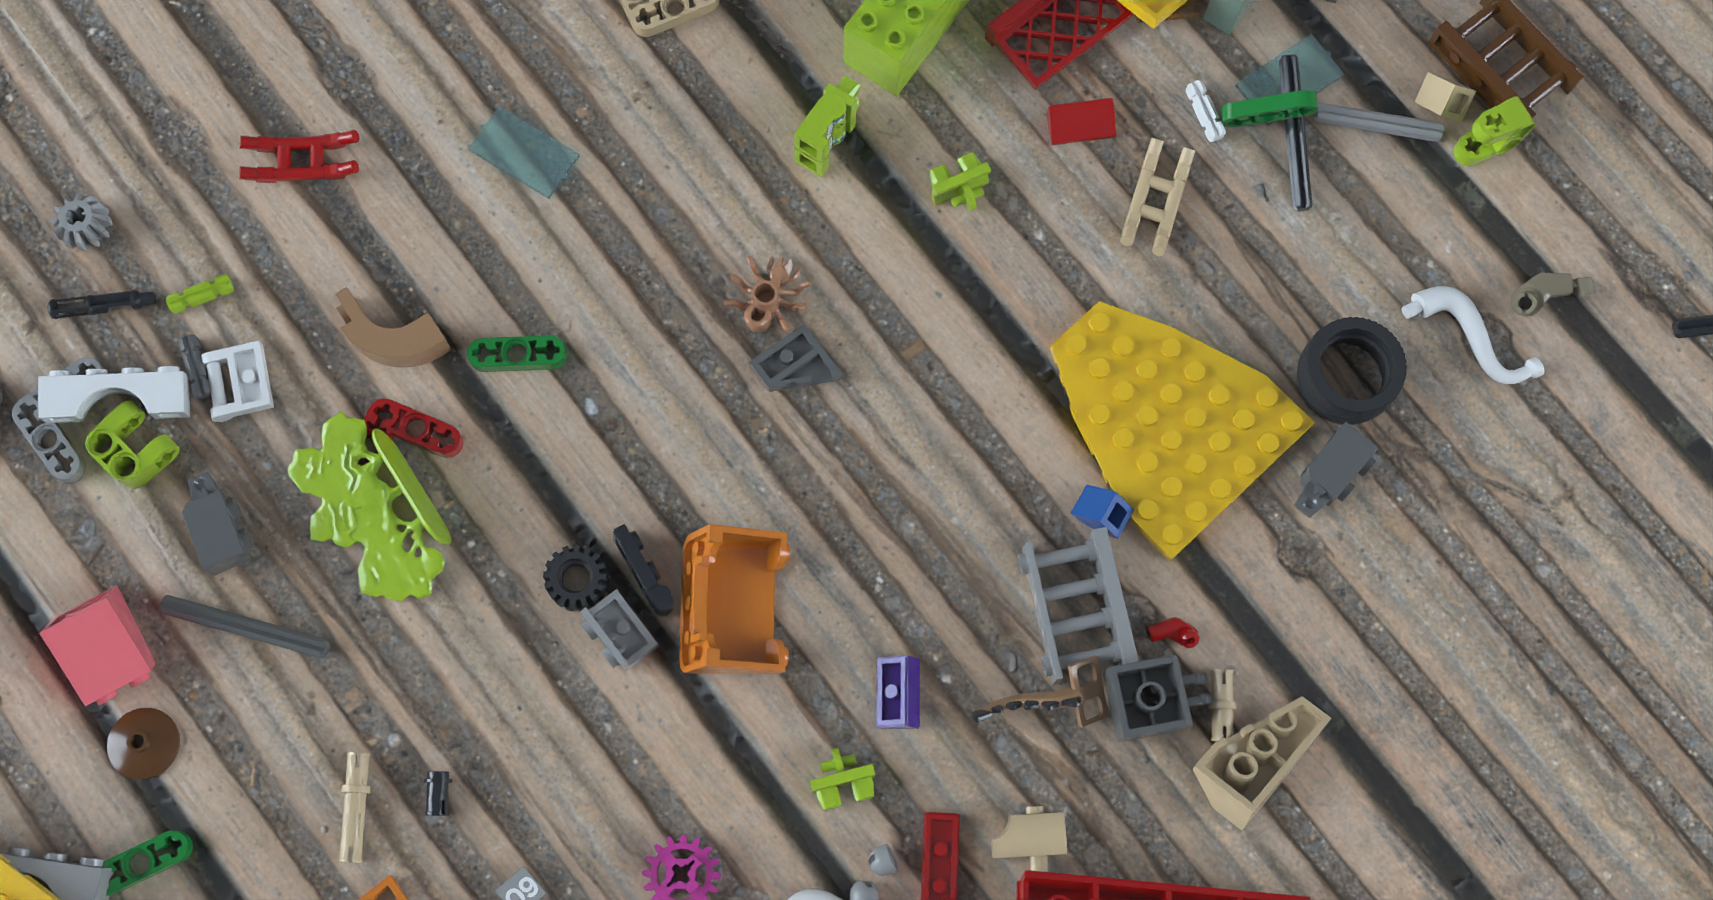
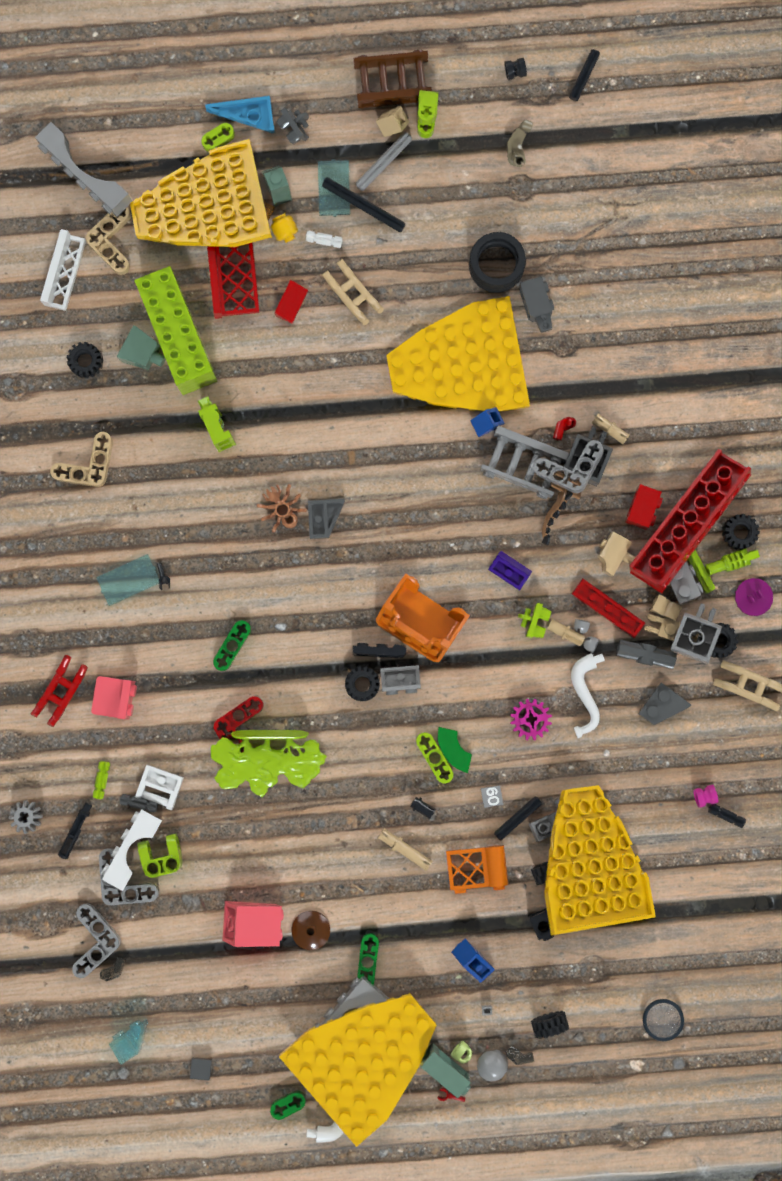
camera: 50 degrees left, 10 degrees up
dark grey axle [159,595,330,658] -> none
dark grey hinge [182,472,254,576] -> none
medium nougat arch [335,287,452,367] -> none
lime hips [929,152,991,211] -> none
tan wedge [1193,696,1331,831] -> none
green beam [1221,90,1318,127] -> none
white animal [1401,286,1545,384] -> none
none -> coral bracket [91,676,137,720]
none -> black hand [157,563,170,590]
none -> yellow head [270,213,298,243]
none -> lime beam [416,732,453,784]
none -> green tile [438,727,472,773]
none -> black wheel [504,58,527,80]
none -> light grey beam [533,440,604,493]
none -> tan axle [547,619,585,646]
none -> red brick [625,484,663,530]

